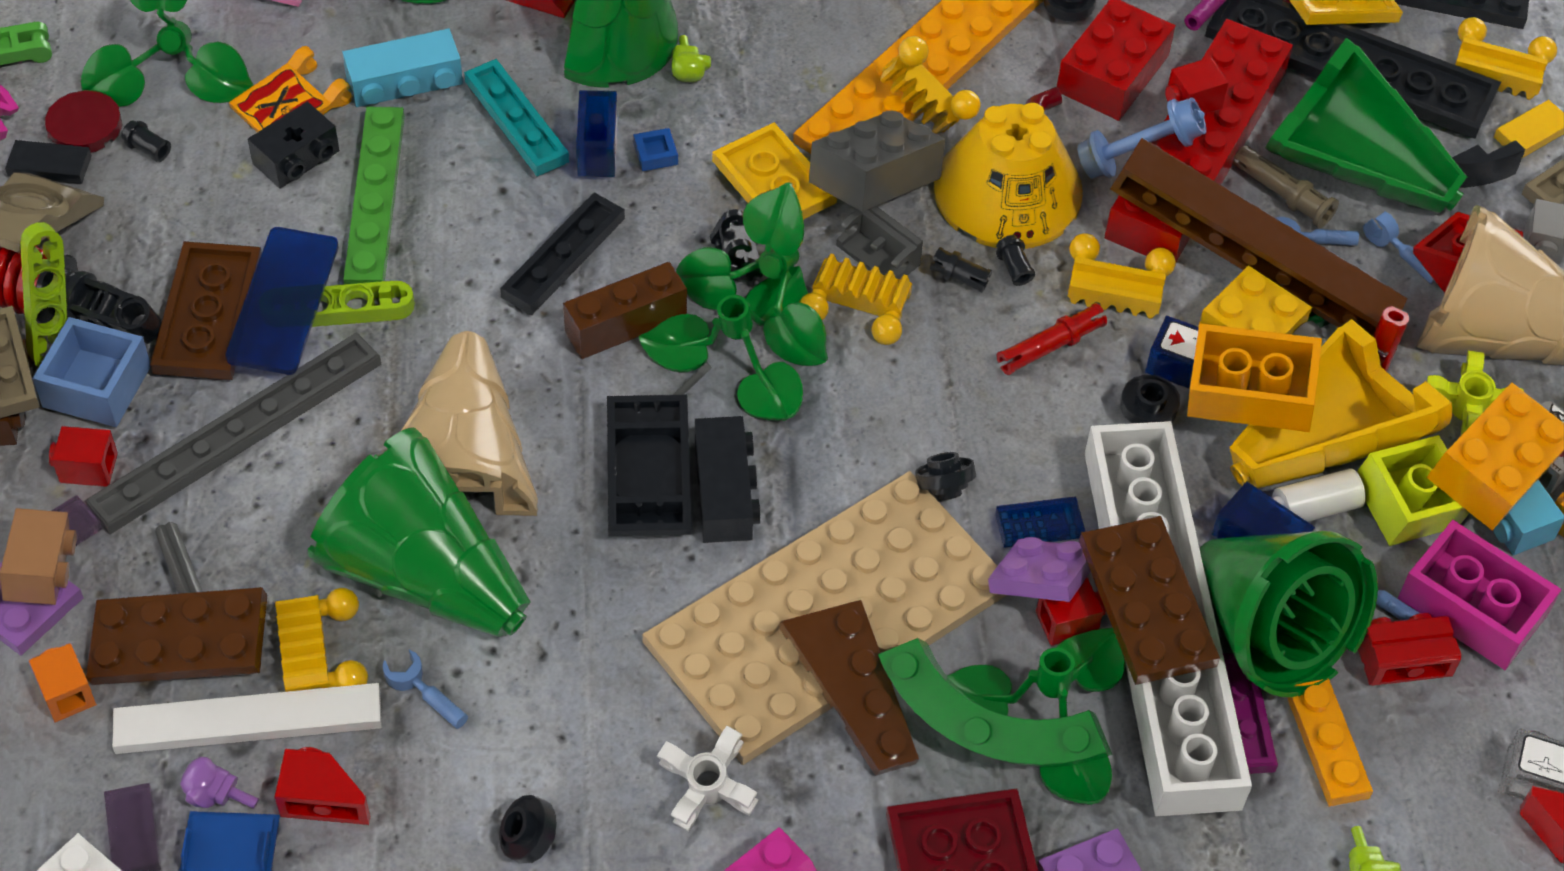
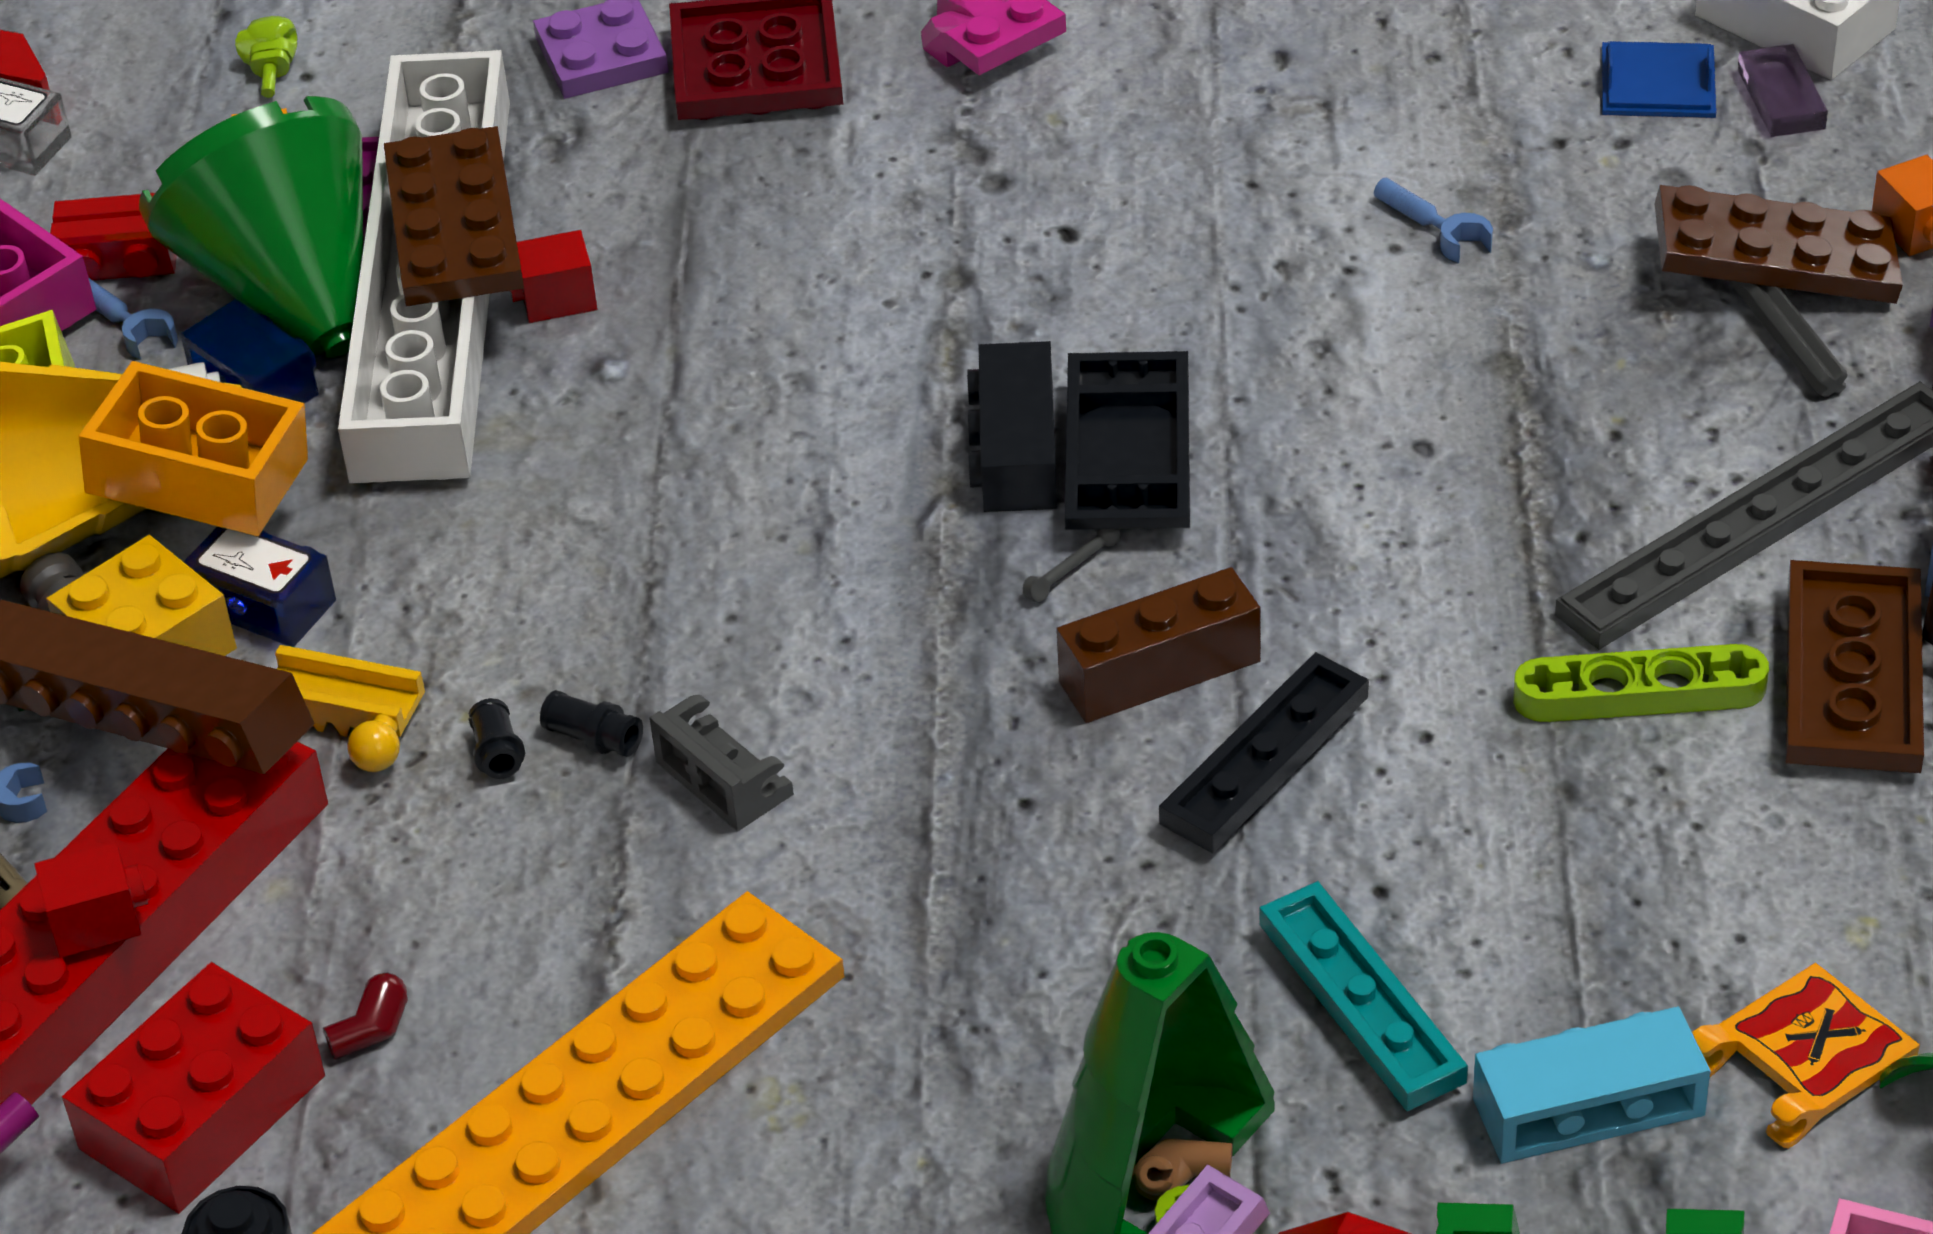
camera: 170 degrees left, 10 degrees down
white tile [112,683,382,754] -> none
medium lavender piece [180,757,259,809] -> none
clear blue piece [226,227,339,375] -> none
black brick [247,101,340,189] -> none
red slope [274,747,370,825] -> none
yellow gear [275,588,368,692] -> none
green cone [308,427,531,637] -> none
bright green plate [343,107,405,284] -> none
tan cone [401,331,538,516] -> none
black plate [499,795,557,863] -> none
clear blue brick [576,90,618,177] -> none
blue plate [633,128,678,171] -> none
green plant [639,266,808,421] -> none
tan plate [642,471,1007,765] -> none
white pin [657,726,759,832] -> none
lime piece [671,35,711,82] -> none
green plant [676,182,828,366] -> none
black piece [710,209,763,281] -> none
yellow plate [712,122,837,220] -> none
reddish brown wing [778,600,919,776] -> none
yellow gear [799,253,912,345] -> none
dark grey brick [809,111,945,212] -> none
green brick [878,638,1113,767] -> none
yellow gear [880,36,981,134] -> none
black plate [915,452,976,500] -> none
yellow cone [934,103,1083,249] -> none
green plant [947,628,1125,805] -> none
medium lavender plate [988,537,1091,602] -> none
clear blue tile [995,496,1086,548] -> none
red pin [996,303,1107,375] -> none
medium blue piece [1077,98,1206,179] -> none
black plate [1120,374,1180,423] -> none

